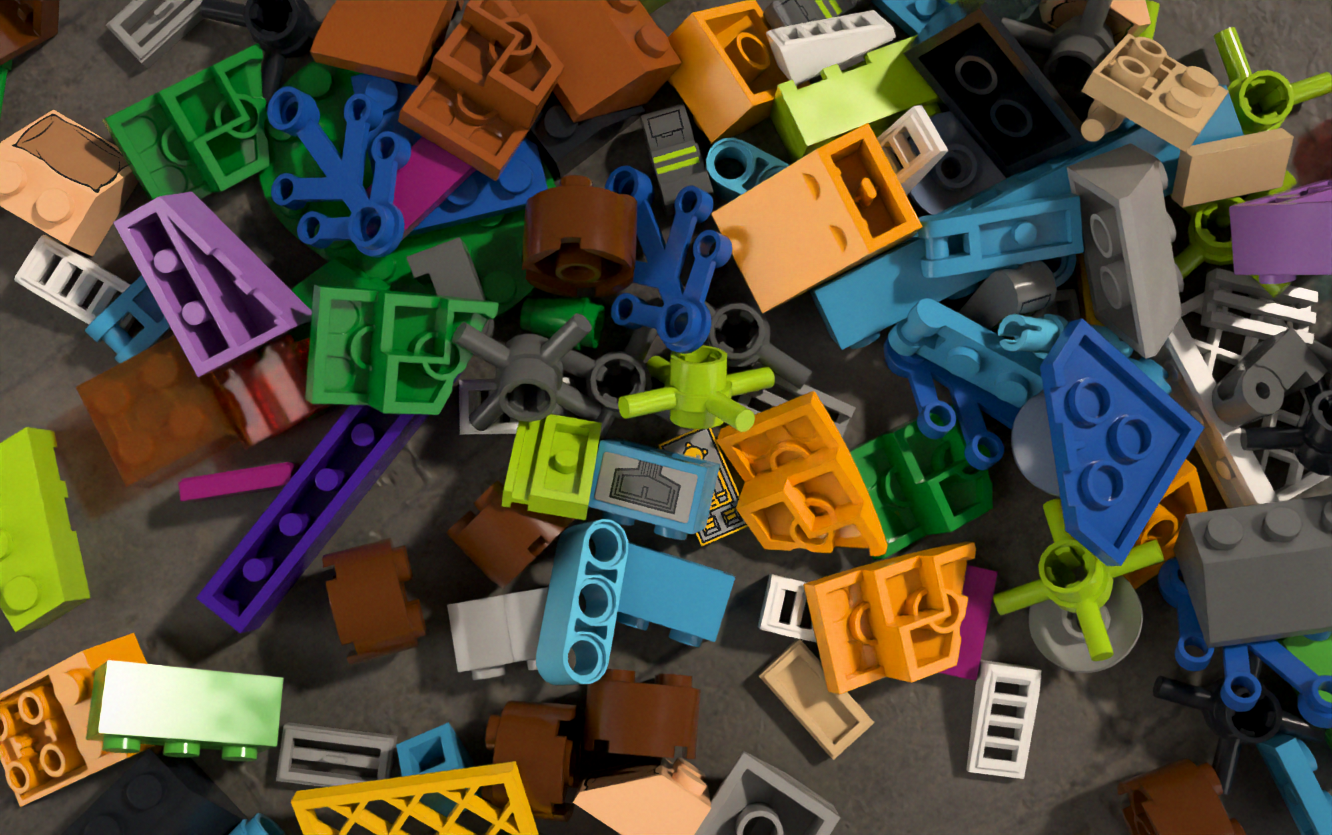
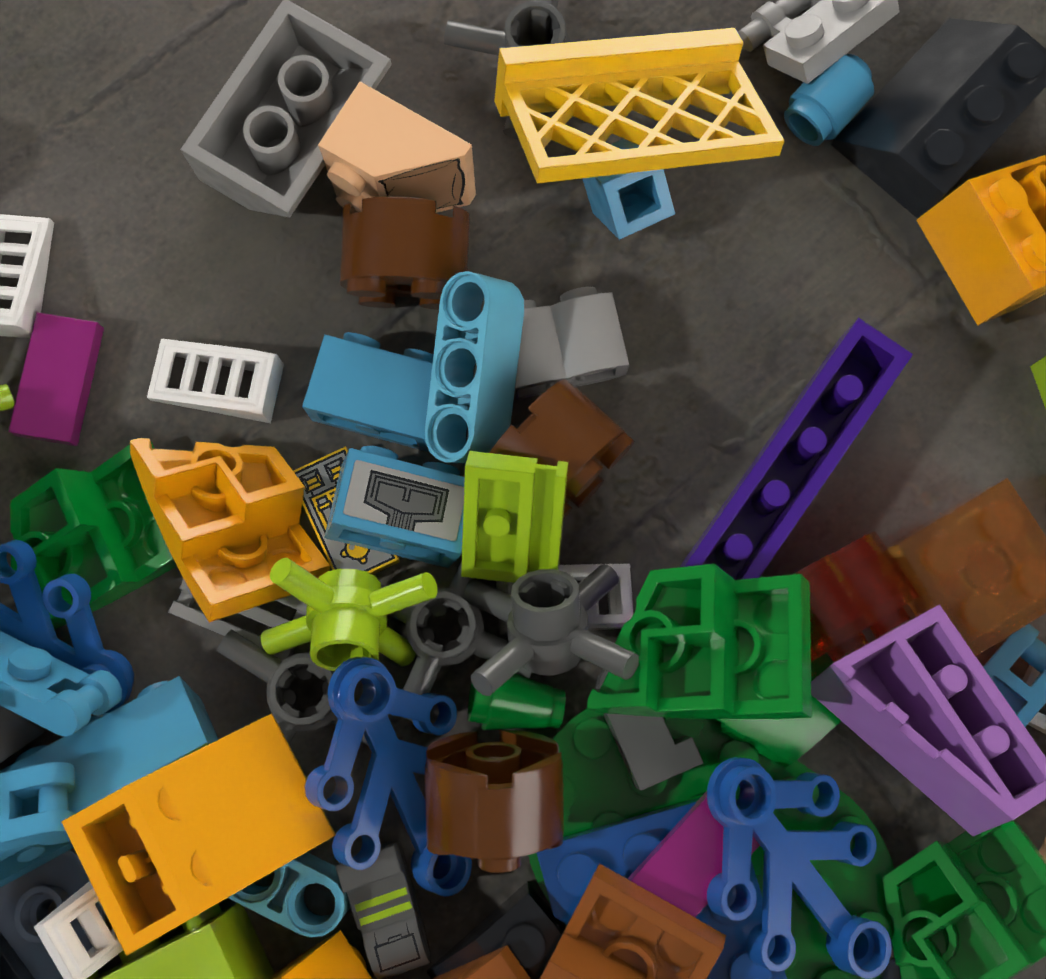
camera: 175 degrees right, 5 degrees down
brick [86,660,283,761] -> none
magenta tile [178,462,301,502] -> none
light grey tile [276,722,397,787] -> none
reddish brown brick [322,538,427,665] -> none
reddish brown brick [482,700,583,822] -> none
tan tile [758,638,874,760] -> none
light orange slope [803,541,976,694] -> none

